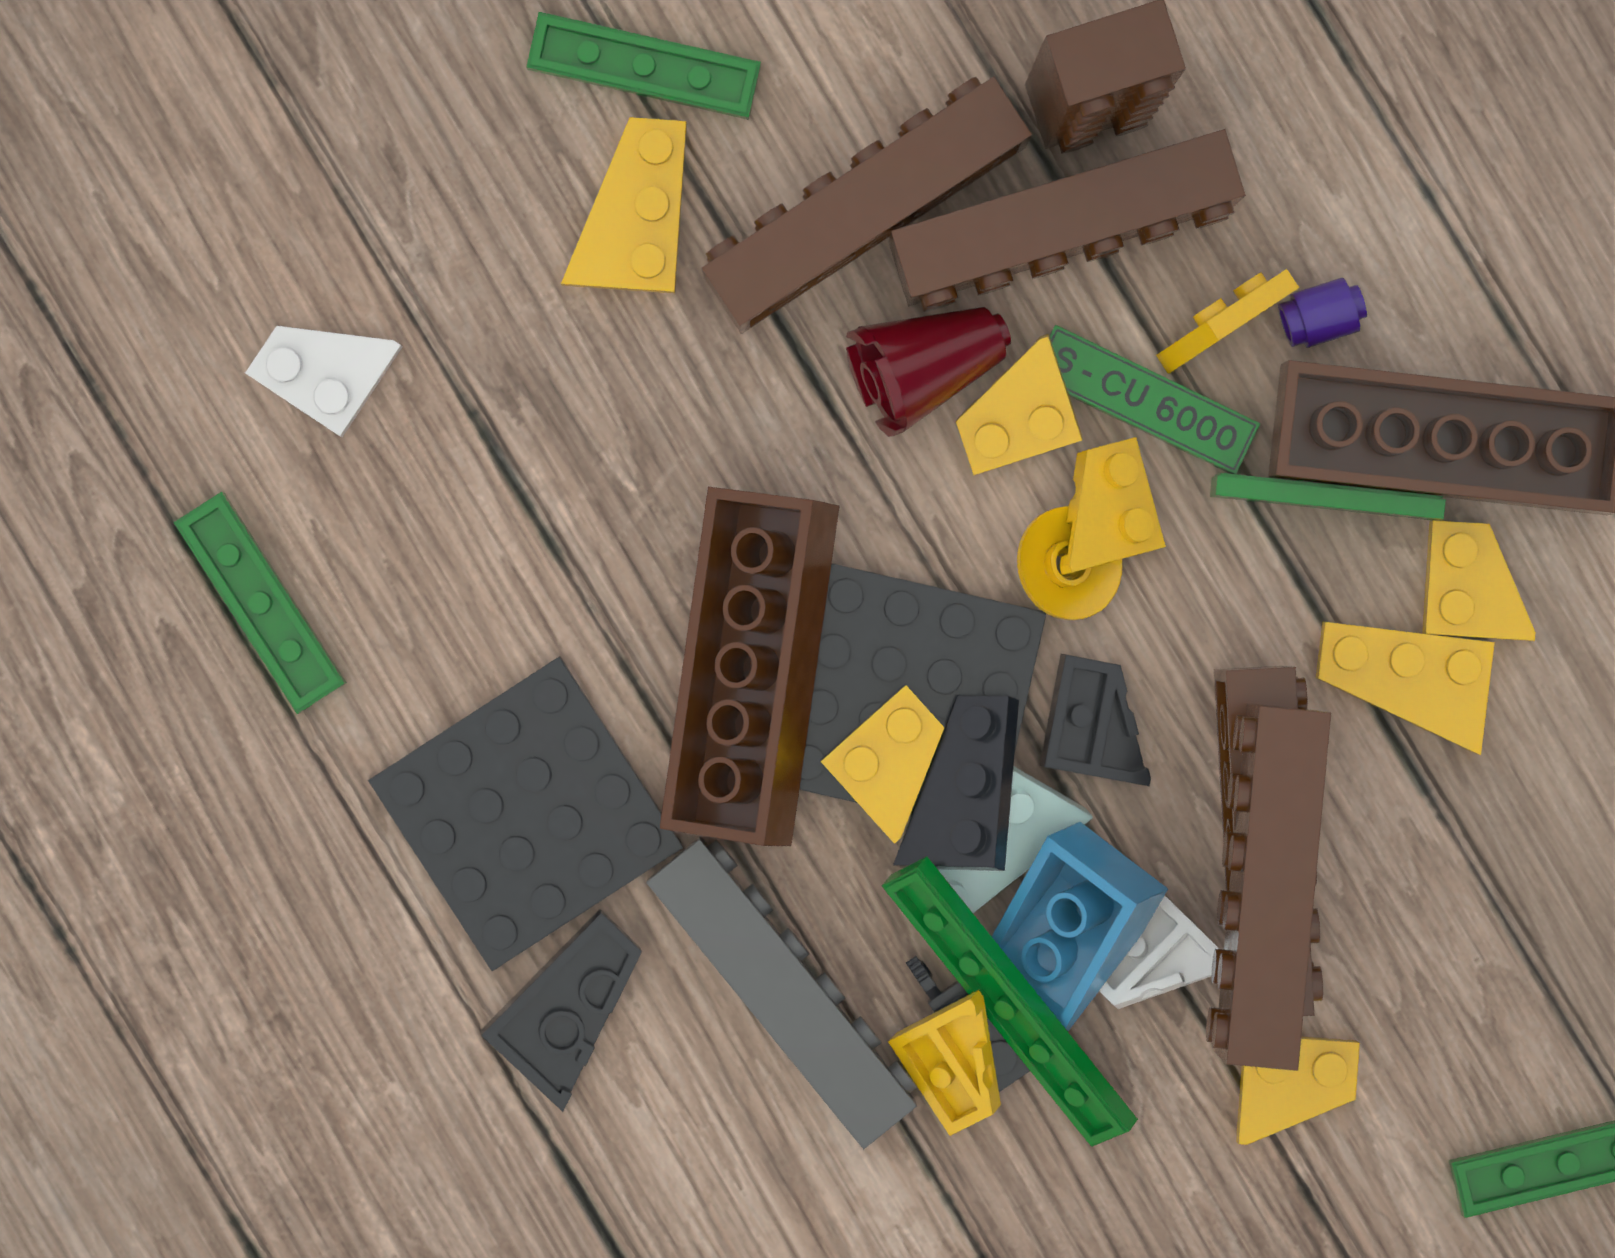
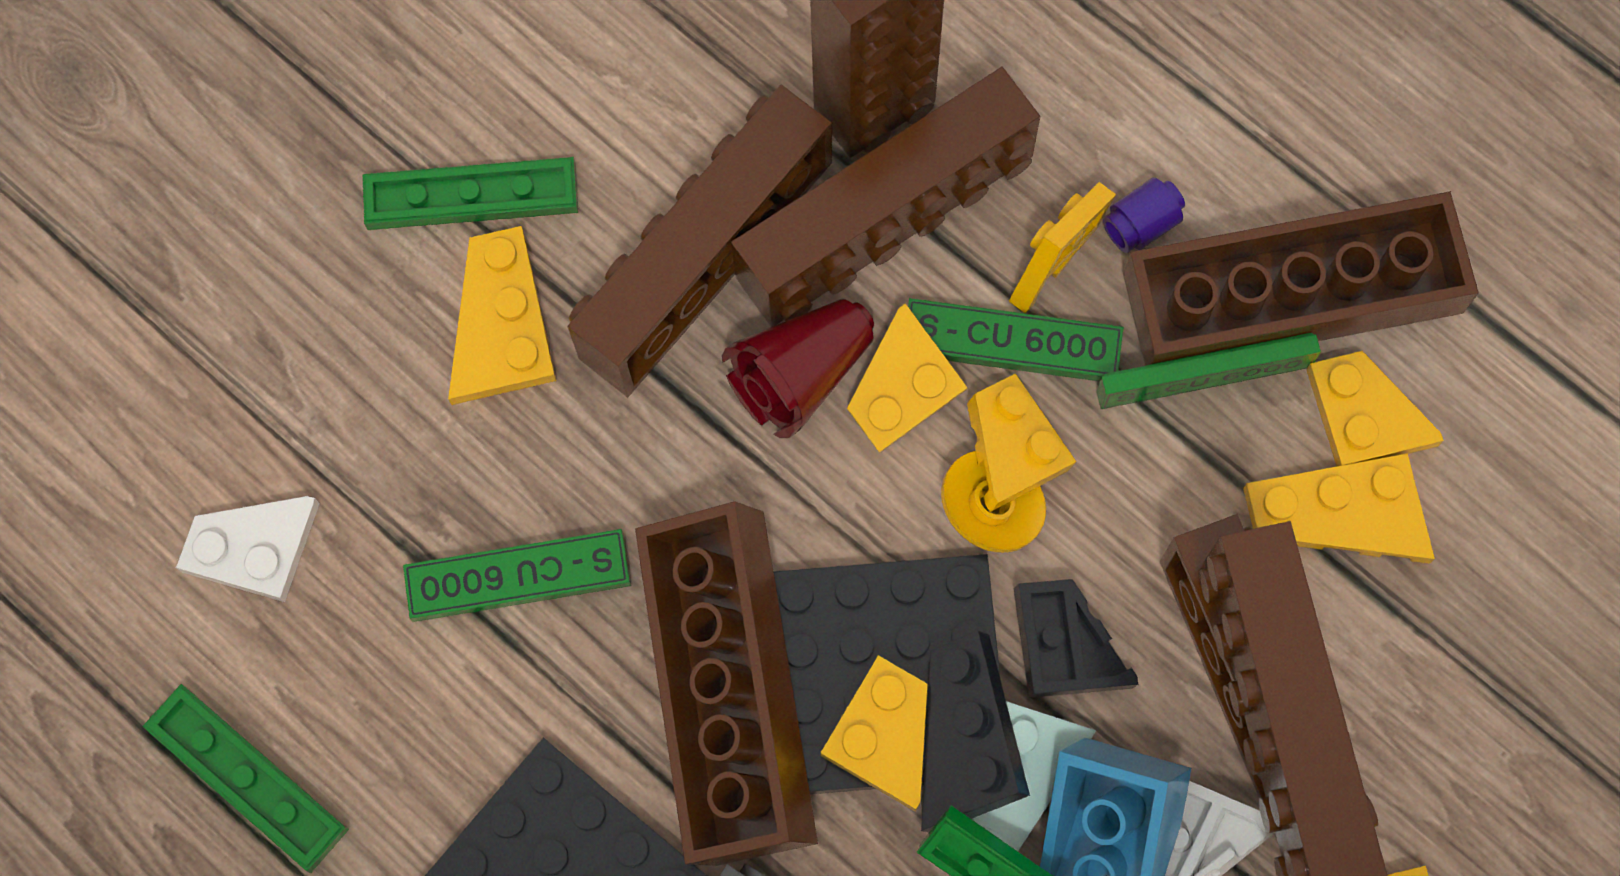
camera: 15 degrees left, 15 degrees down
none -> green tile [403,529,631,622]

